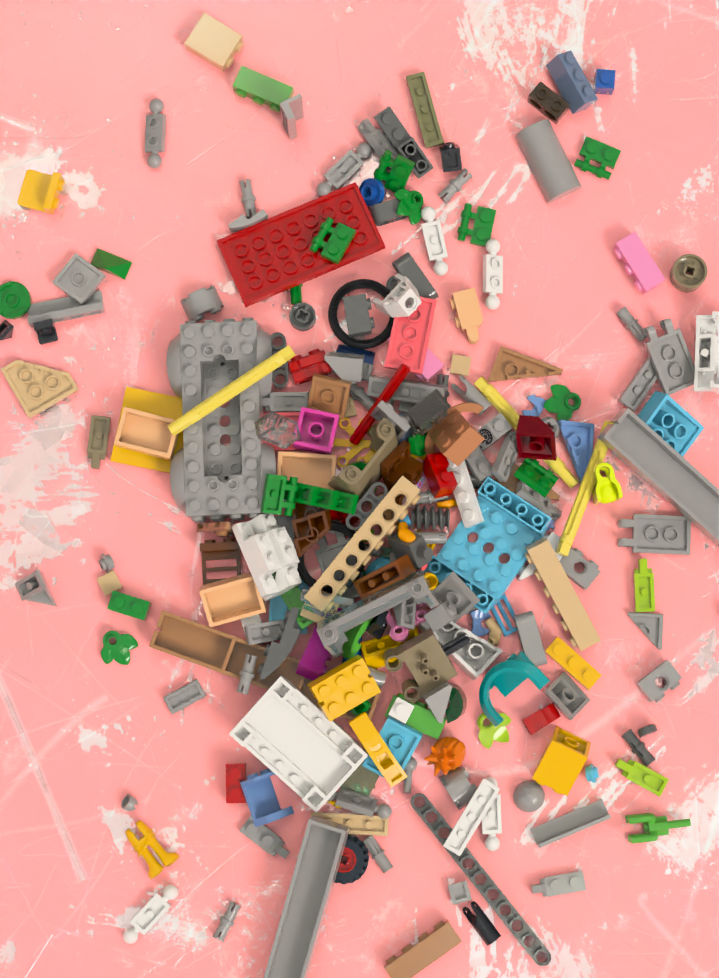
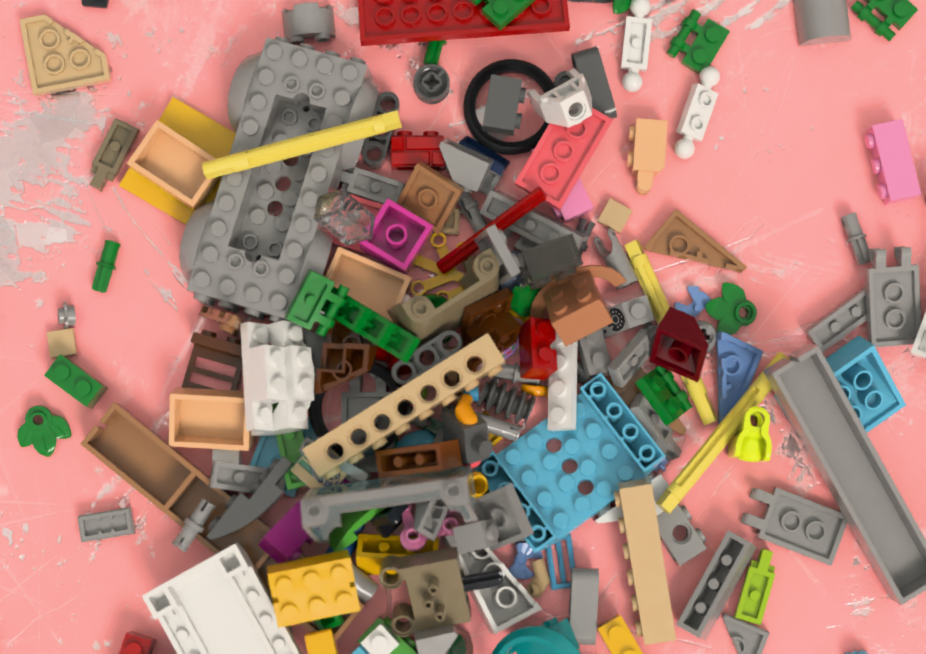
camera: 15 degrees right, 0 degrees up
none -> green axle [91,240,121,293]
none -> light grey brick [676,530,757,641]

